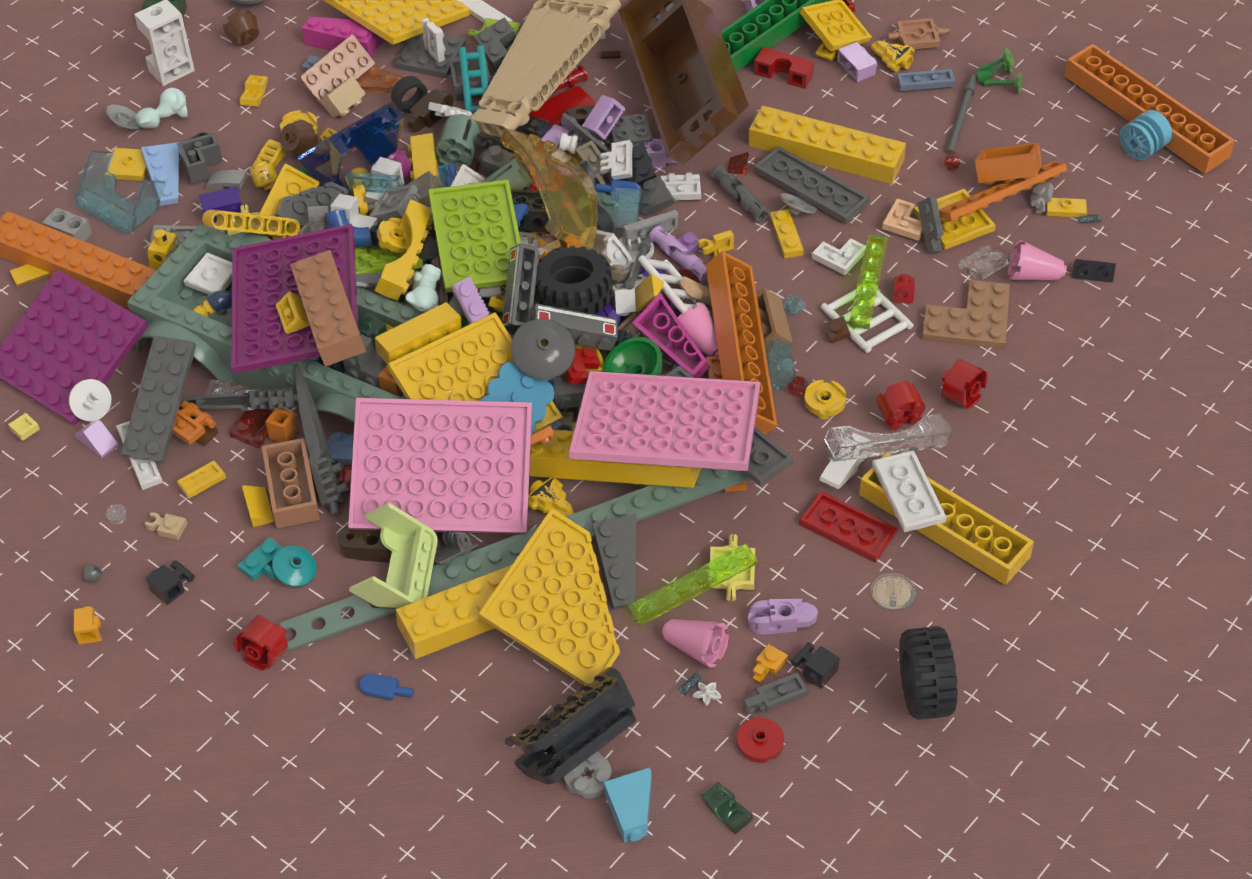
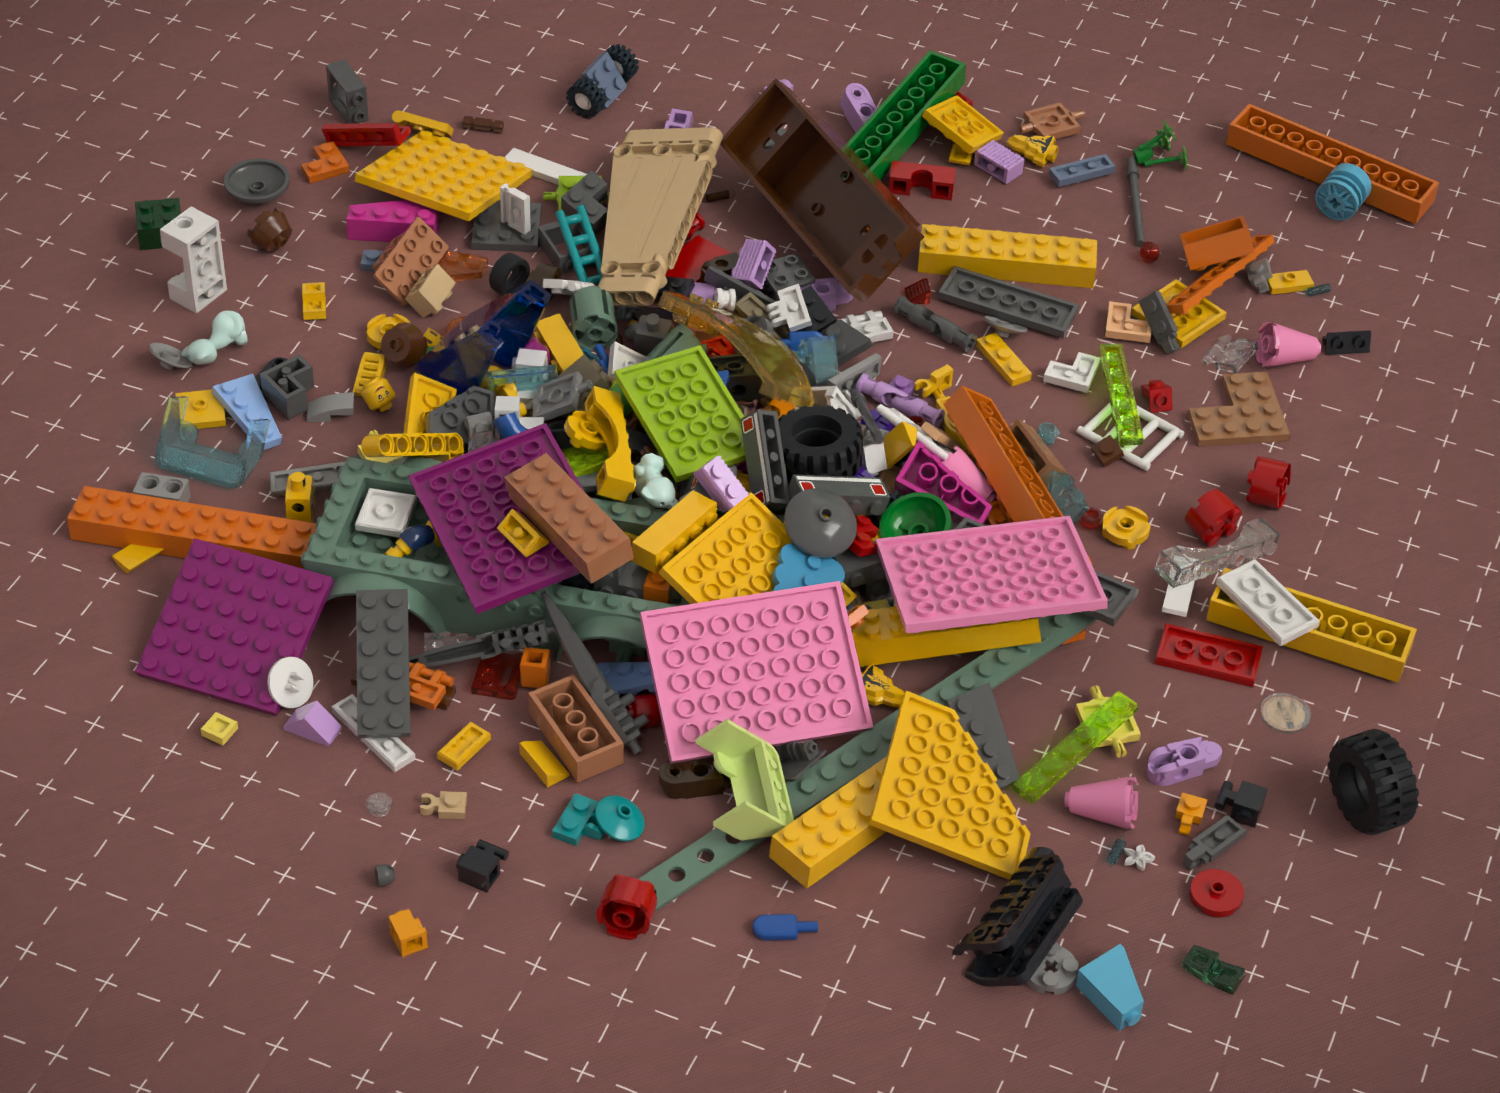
camera: 20 degrees left, 5 degrees down
dark purple brick [199,187,242,223] -> none

